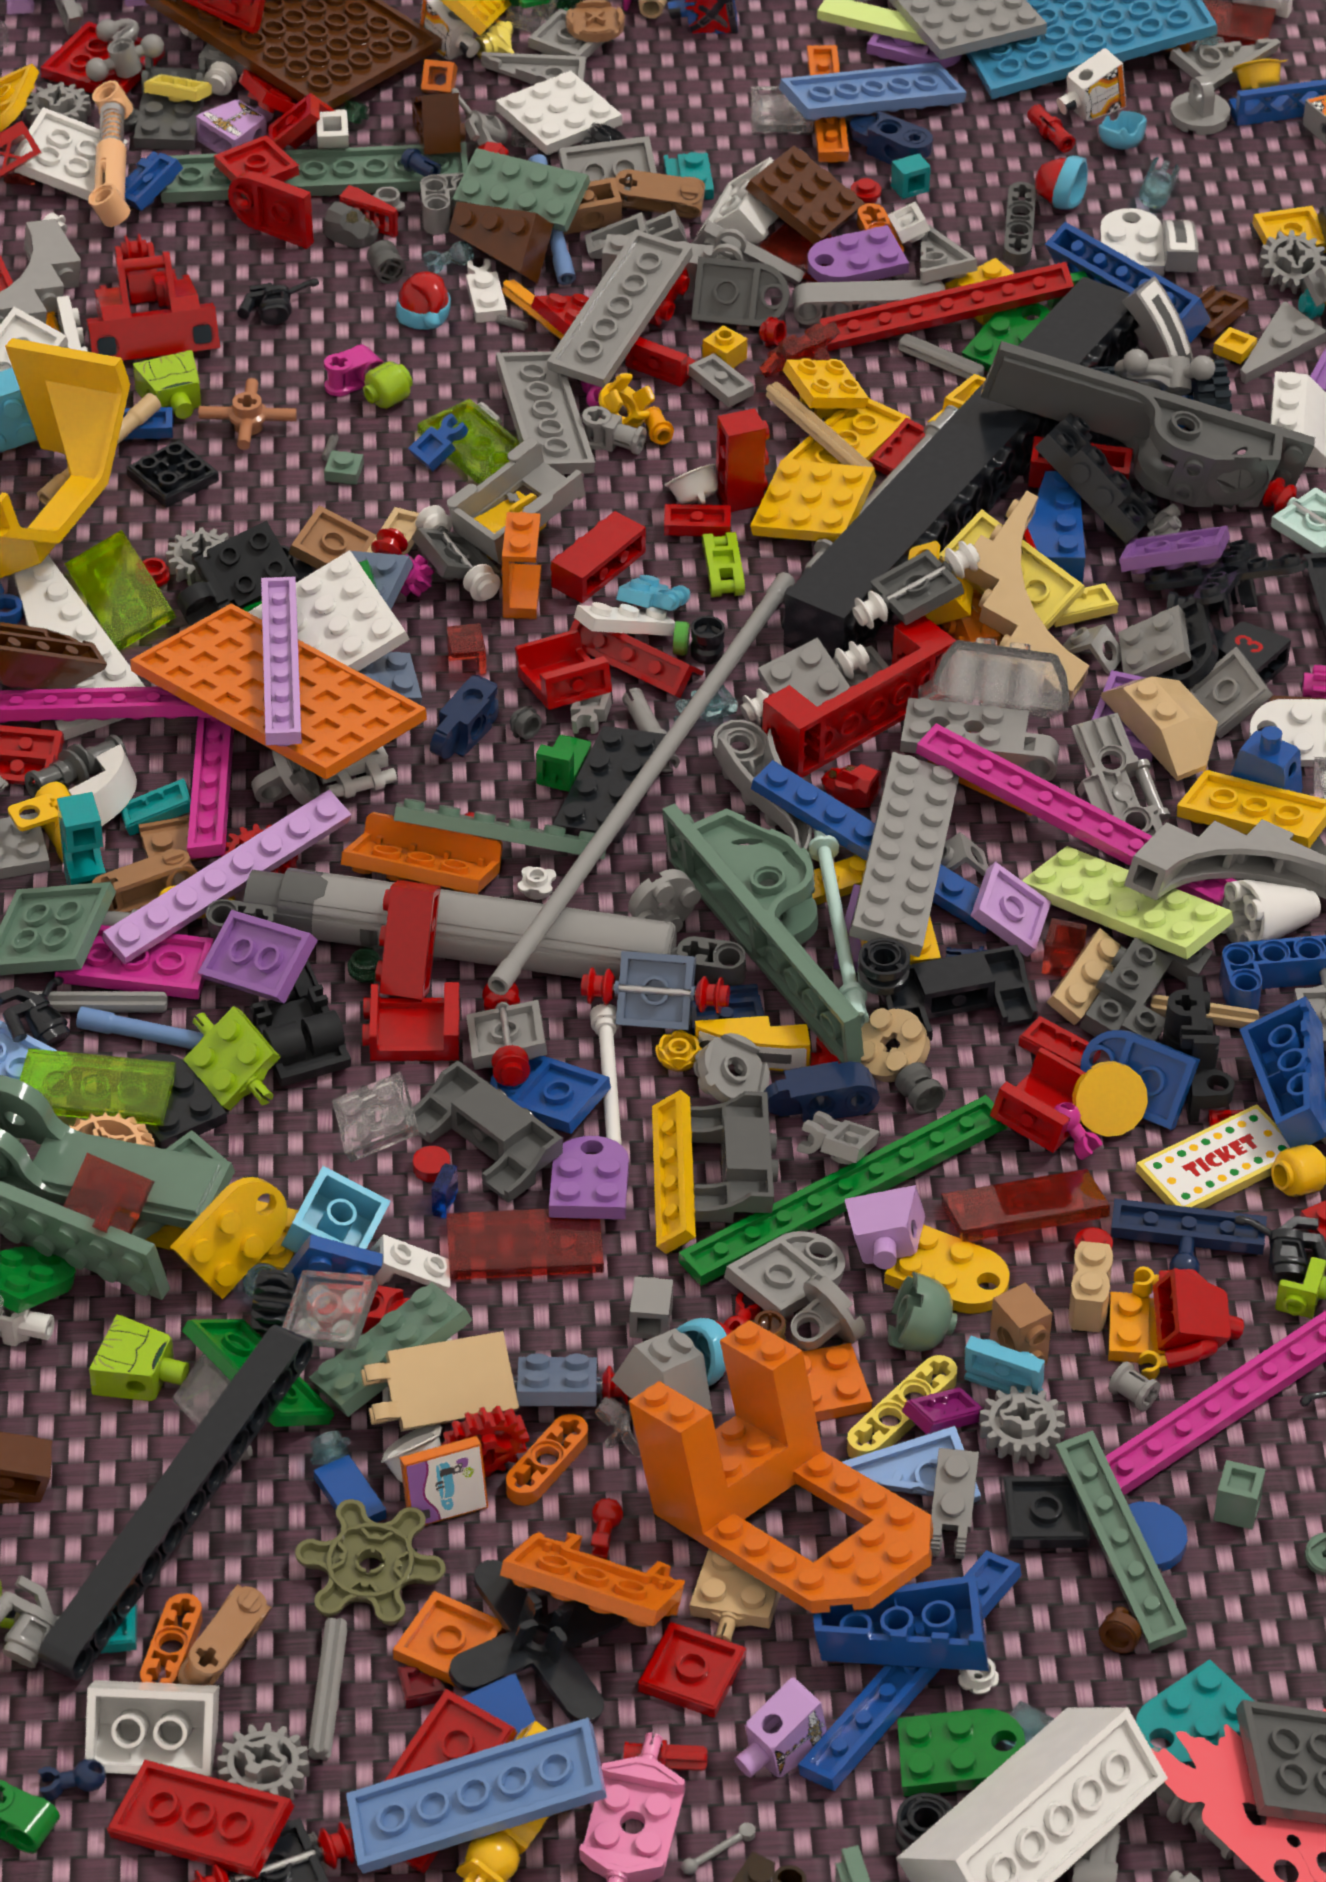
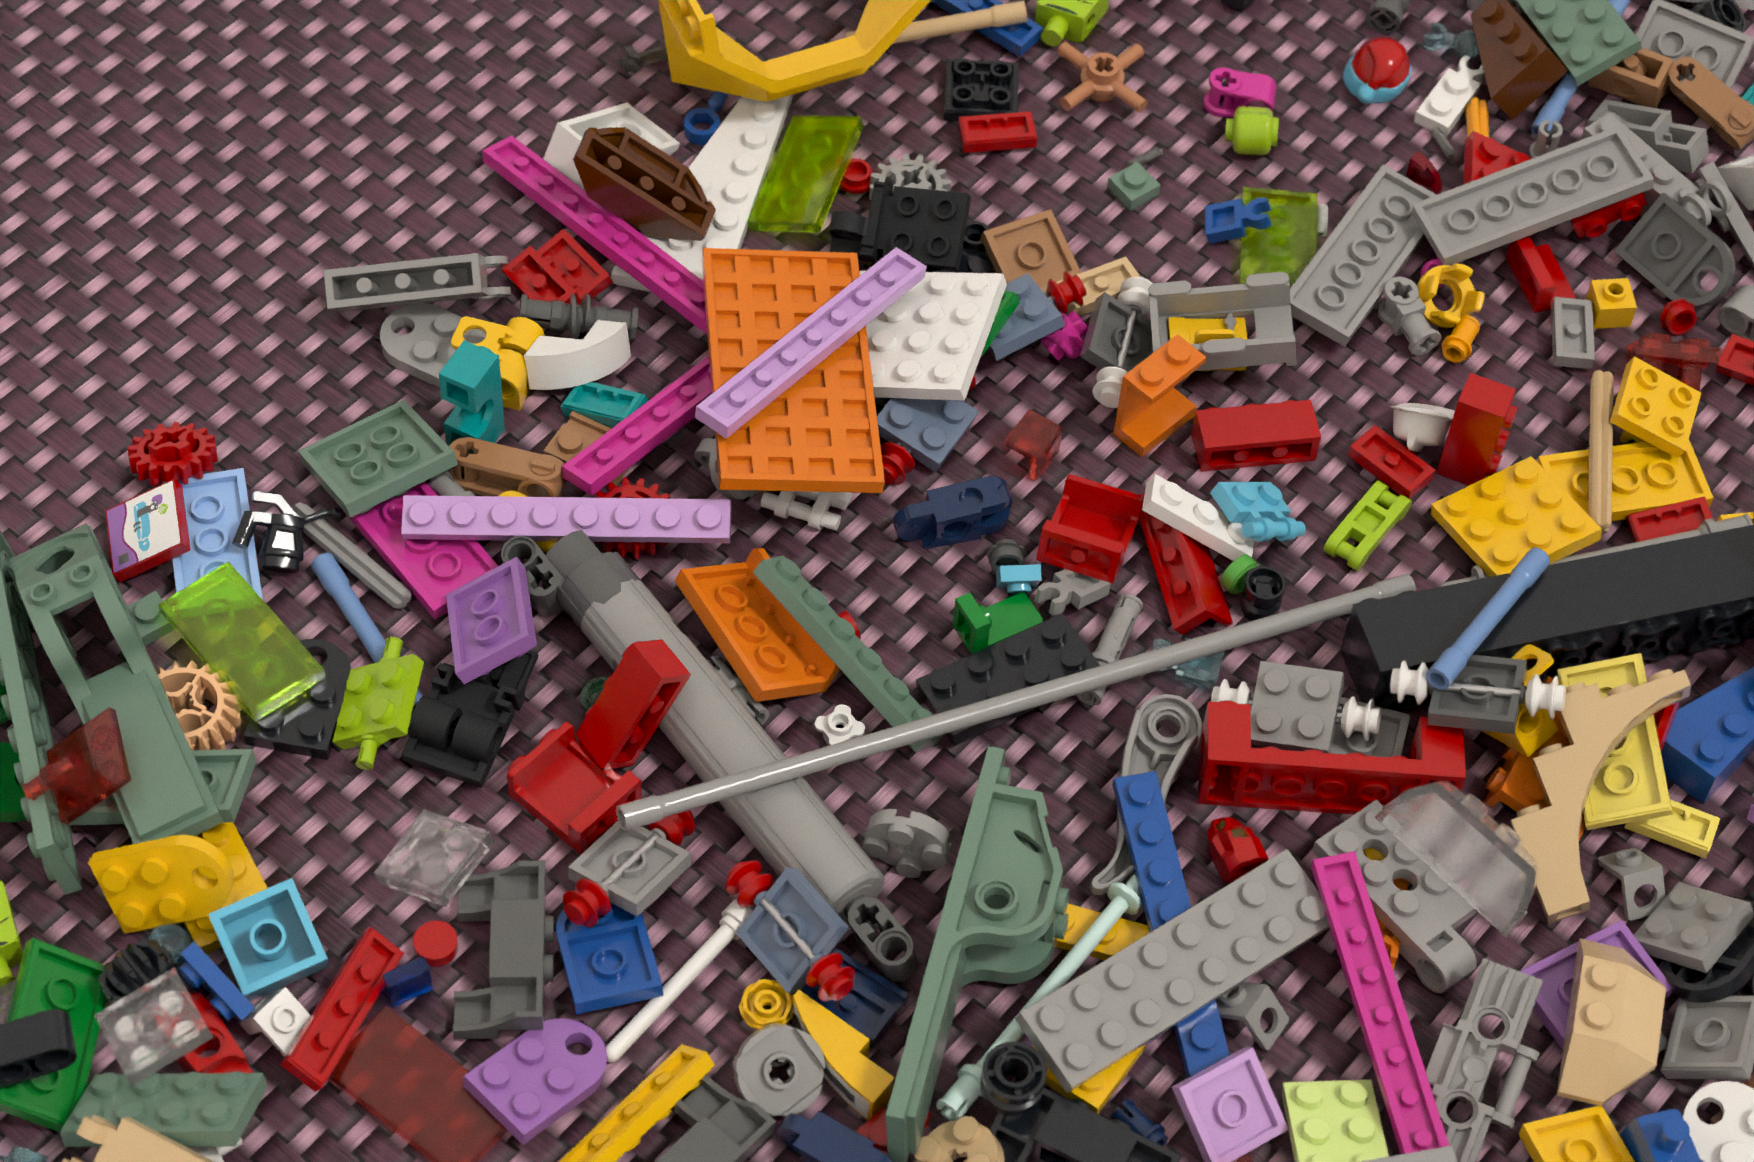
camera: 40 degrees right, 10 degrees up
none -> red tile [280,926,404,1092]
none -> red plate [958,111,1037,153]
none -> medium azure plate [996,564,1042,594]
none -> dark red tile [1405,151,1442,195]
none -> medium blue piece [1426,548,1550,690]
none -> light grey pin [1529,120,1563,158]

